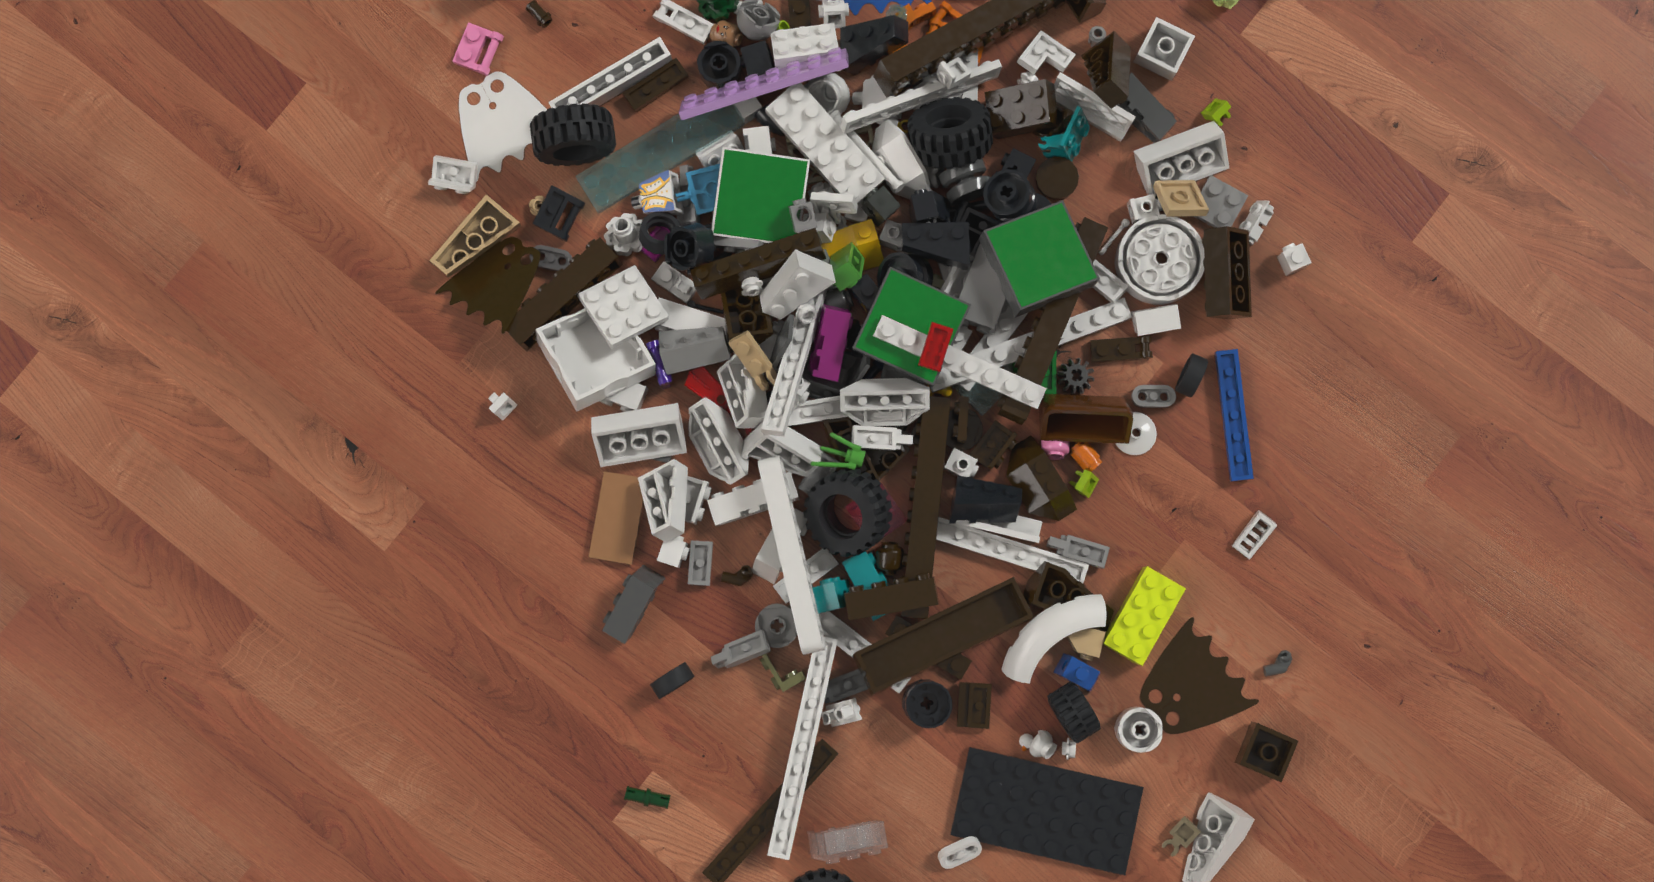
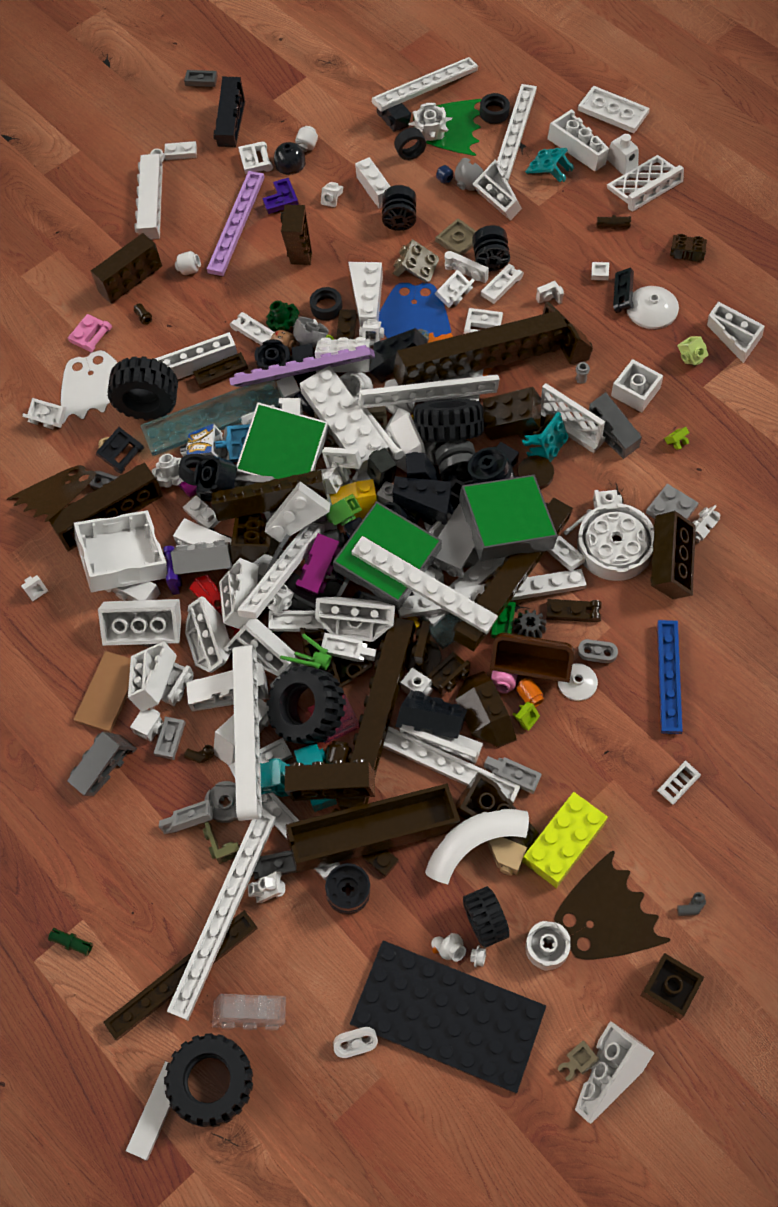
camera: 10 degrees right, 20 degrees down
tan wedge [429,195,521,277] -> none
white plate [578,265,669,349] -> none
black tyre [650,662,695,699] -> none
tan hinge [728,330,777,391] -> none
white plate [742,277,763,296] -> none
light grey brick [788,198,817,233] -> none
white plate [796,303,817,324] -> none
red plate [918,322,953,372] -> none
white bracket [936,57,971,90] -> none
dark brown plate [957,682,992,729] -> none
white plate [1017,31,1076,74] -> none
blue torso [1053,653,1101,693] -> none
dark brown wedge [1081,31,1131,109] -> none
white hinge [1131,304,1181,336] -> none
white slope [1134,121,1229,196] -> none
tan plate [1153,180,1209,217] -> none
black tyre [1175,353,1208,398] -> none
white brick [1277,243,1312,276] -> none

